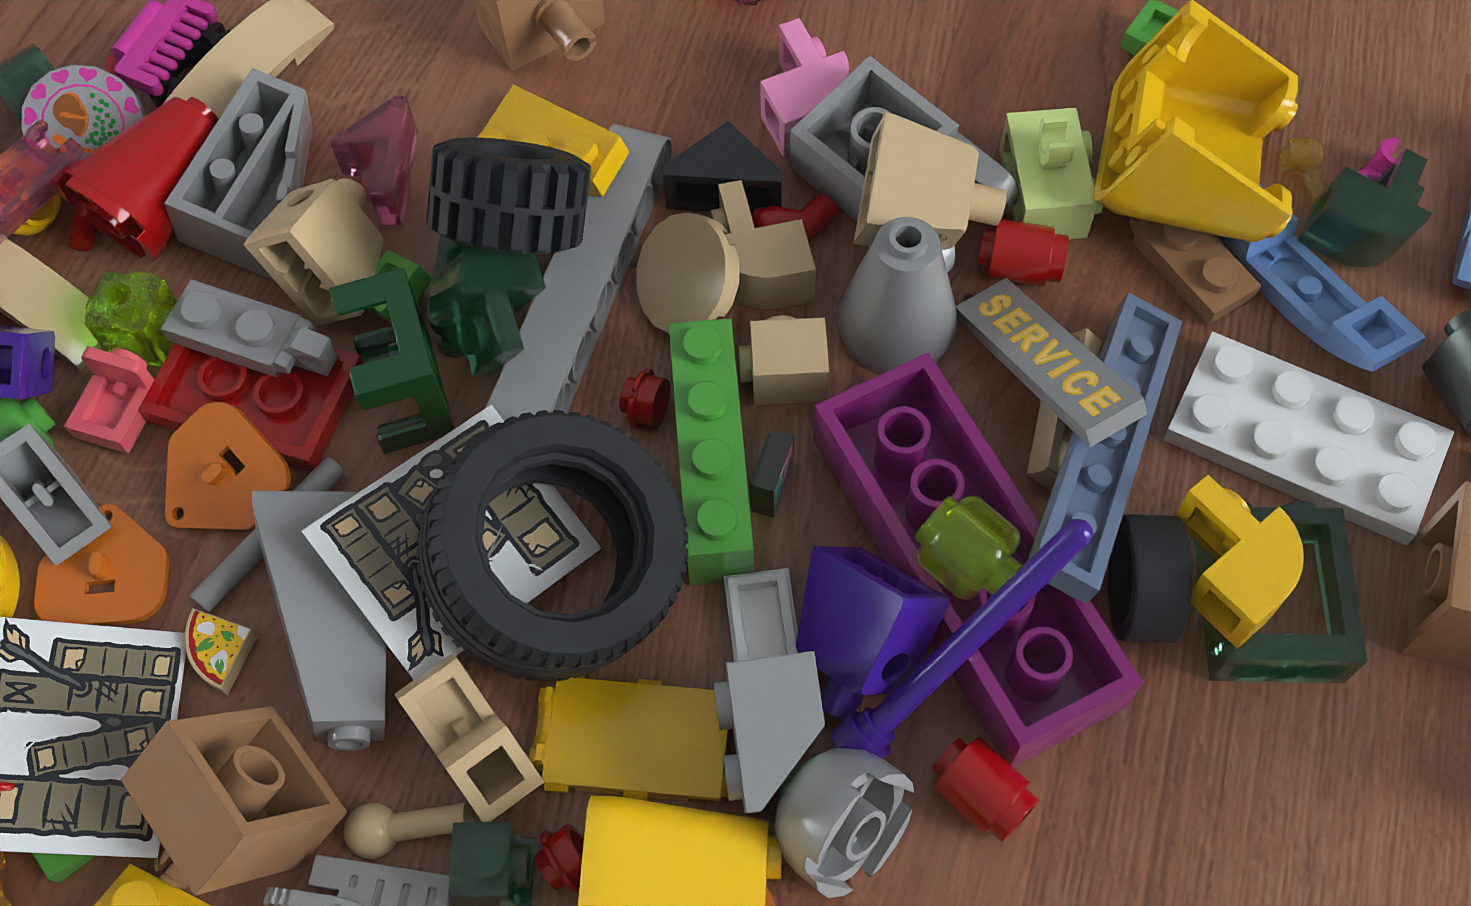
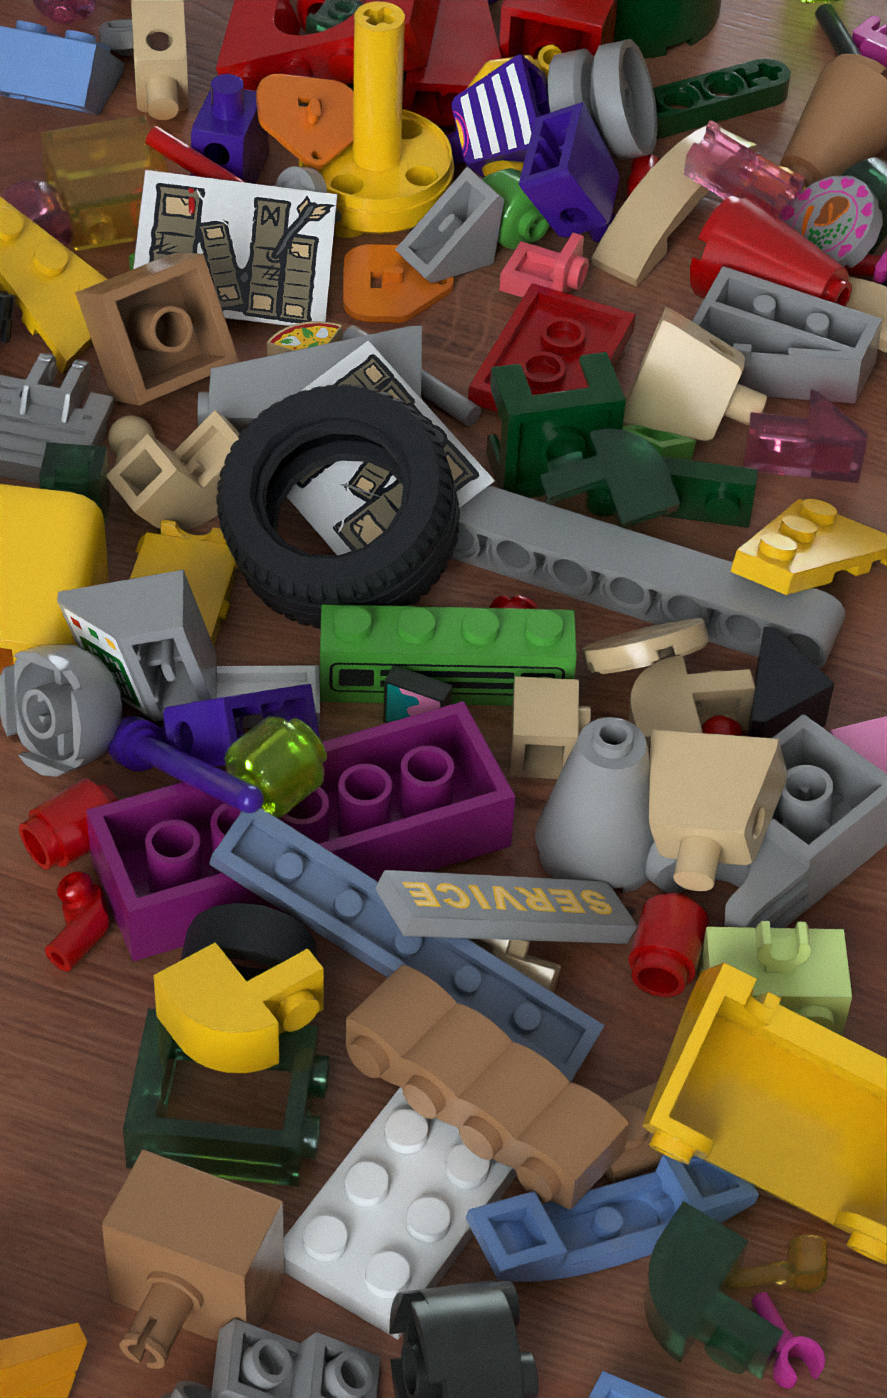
camera: 90 degrees right, 15 degrees down
clear neon green brick [84,271,177,367] -> none
light grey hinge [161,279,339,378] -> none
orange piece [165,402,291,530] -> none
black tyre [426,137,591,254] -> none
none -> red arm [44,871,110,972]
none -> medium nougat brick [346,965,629,1209]

